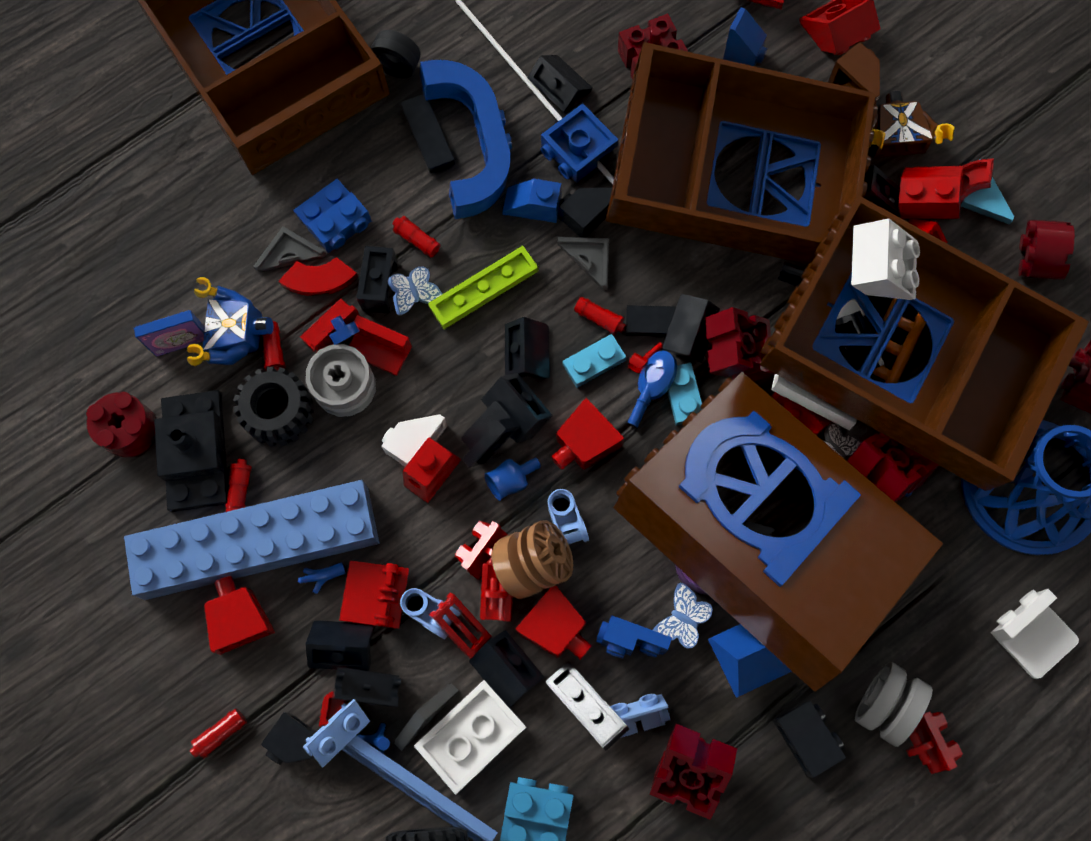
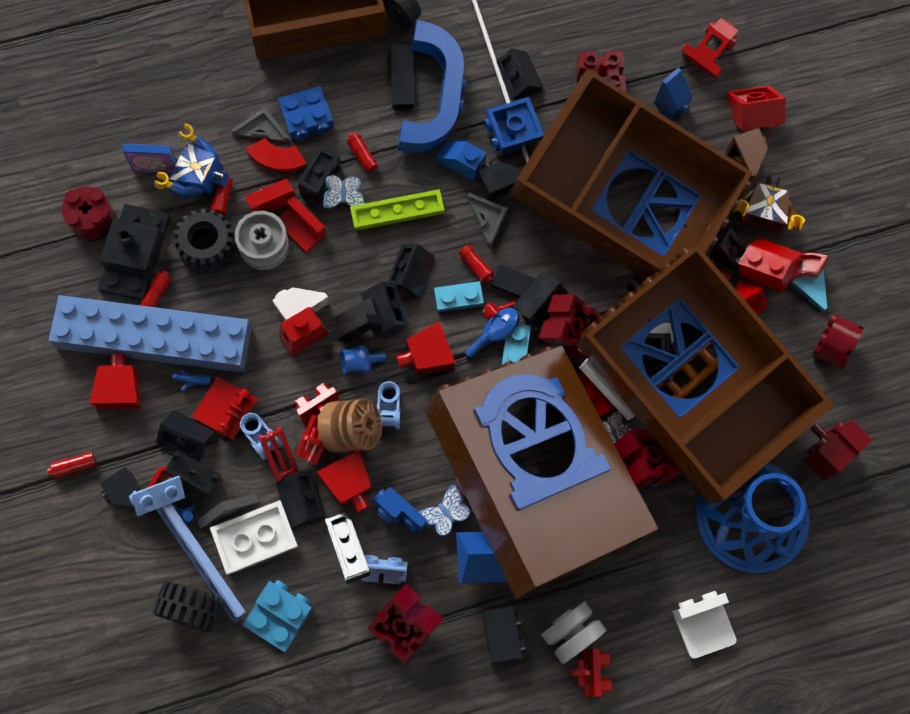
camera: 10 degrees right, 0 degrees up
blue tile [329,315,360,345] -> none
white slope [851,219,920,300] -> none

